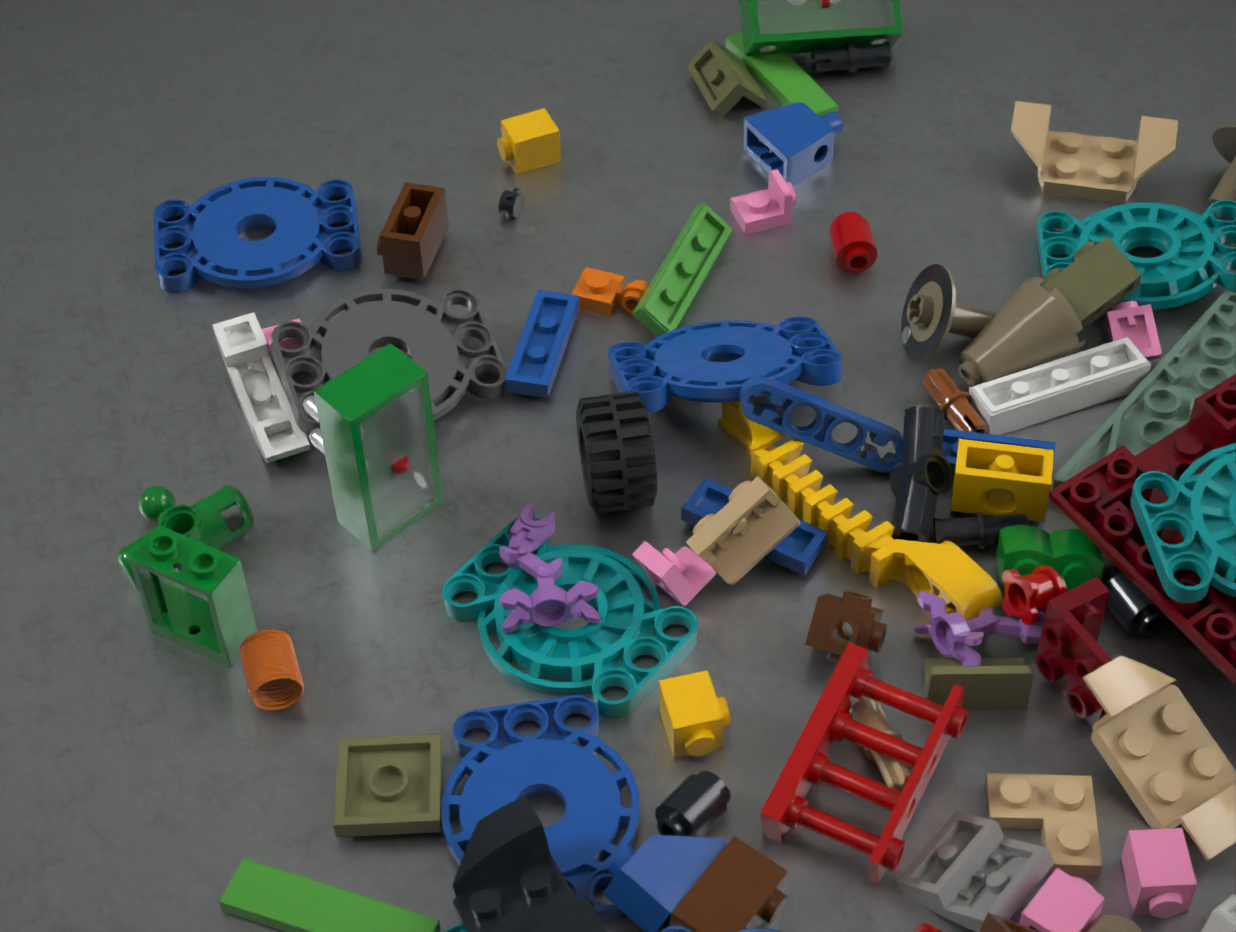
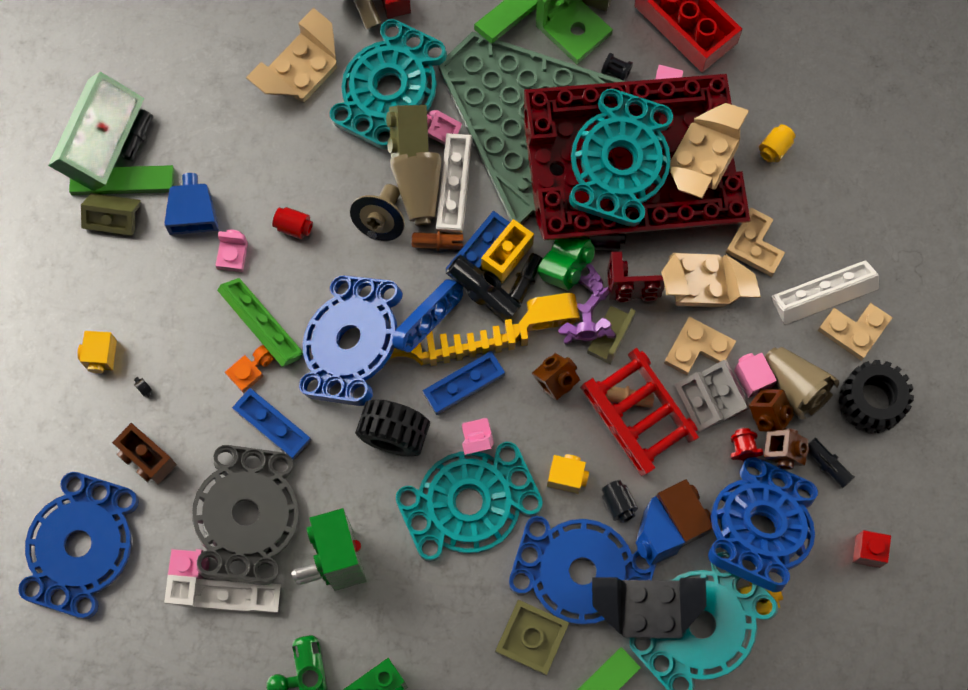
camera: 65 degrees left, 25 degrees up
orange piece [239,629,304,710] -> none
medium lavender piece [499,504,600,633] -> none
tan bracket [686,476,800,585] -> none
red brick [1002,565,1067,625] -> none
bright pink brick [1120,828,1197,918] -> none

